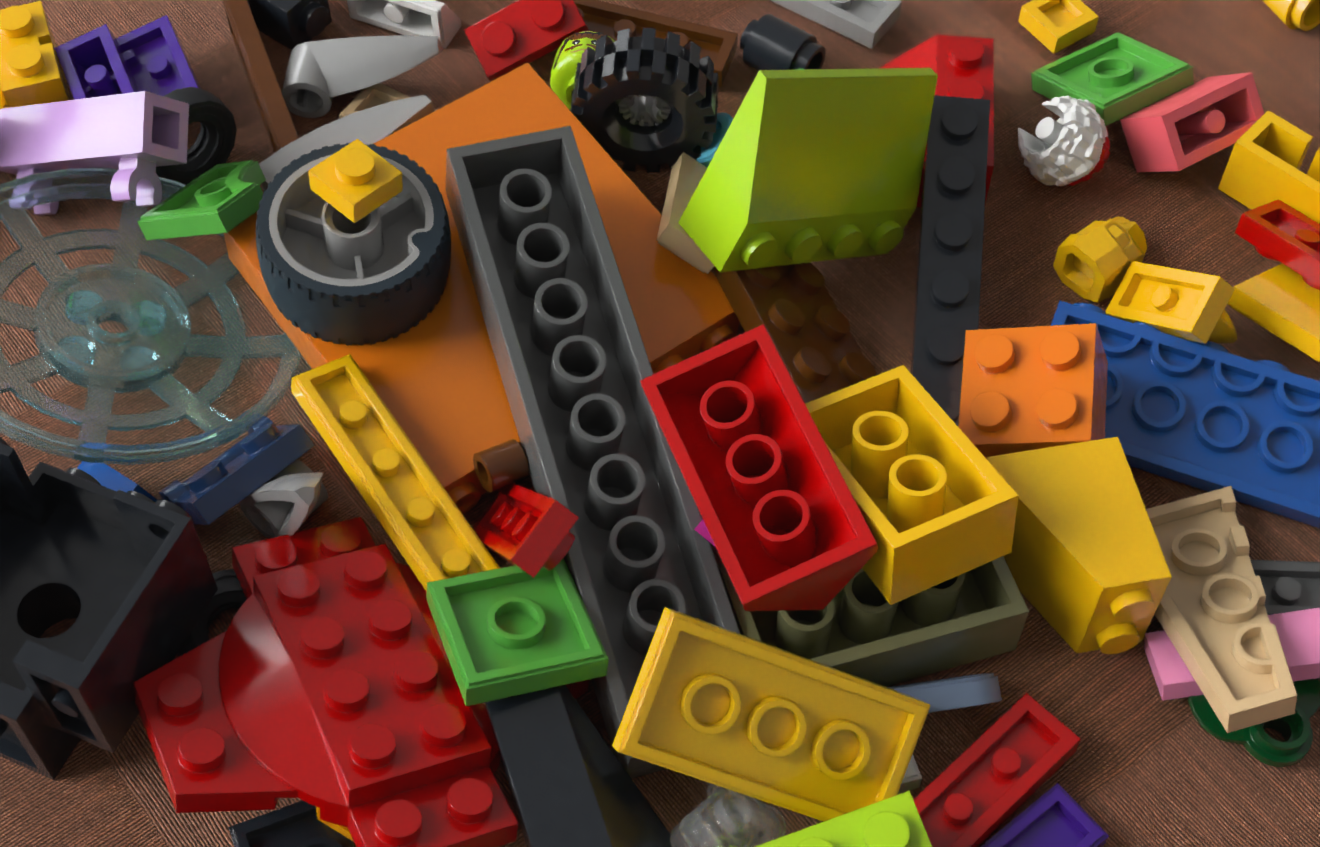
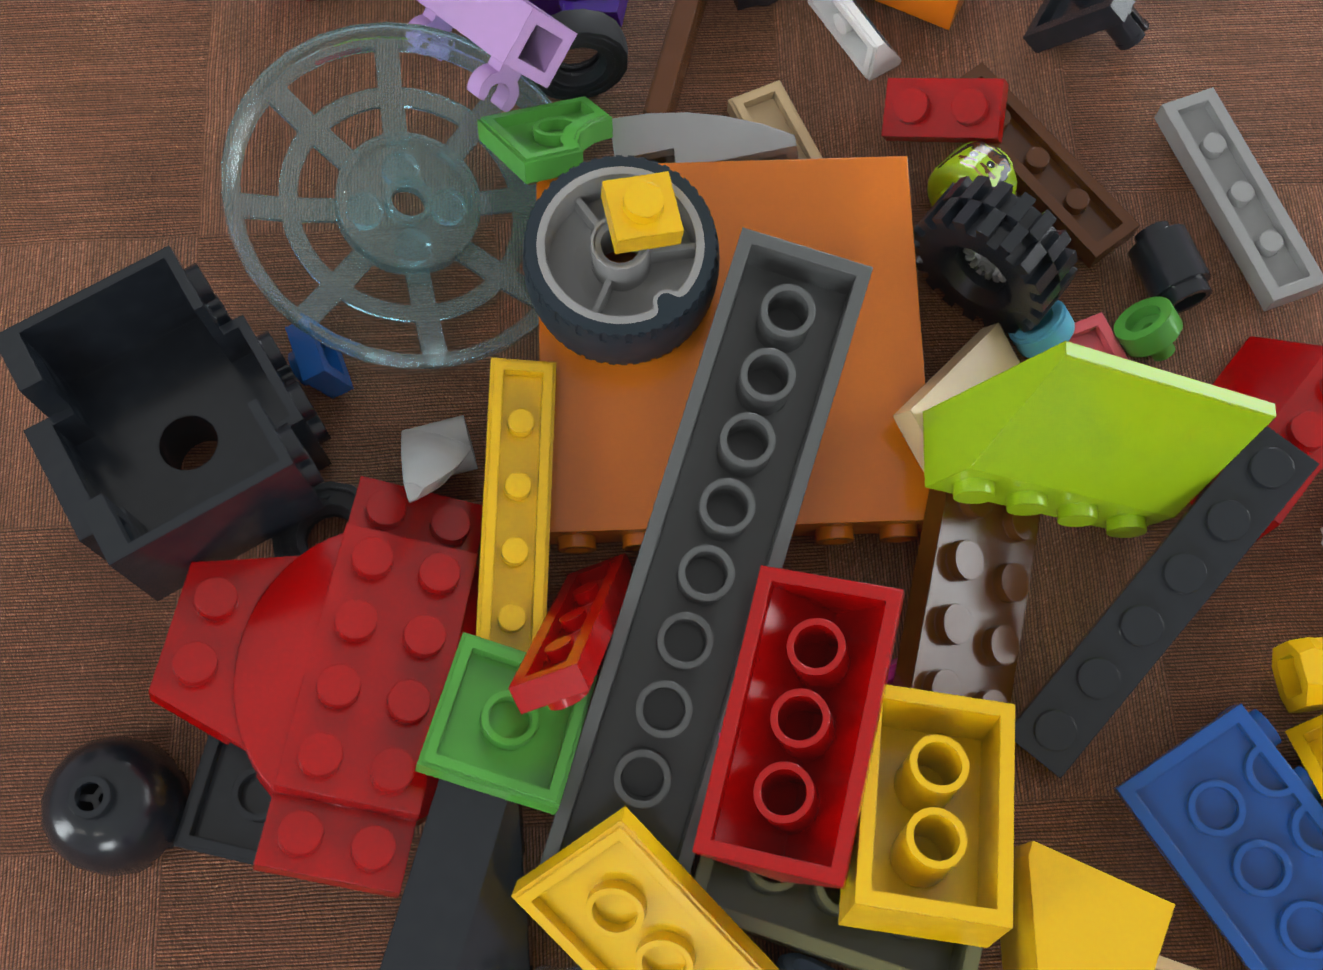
camera: 35 degrees right, 15 degrees up
dark blue plate [159,416,315,525] -> none
light grey piece [282,35,444,118] -> none
reddish brown piece [473,439,529,492] -> none
orange brick [958,323,1108,459] -> none

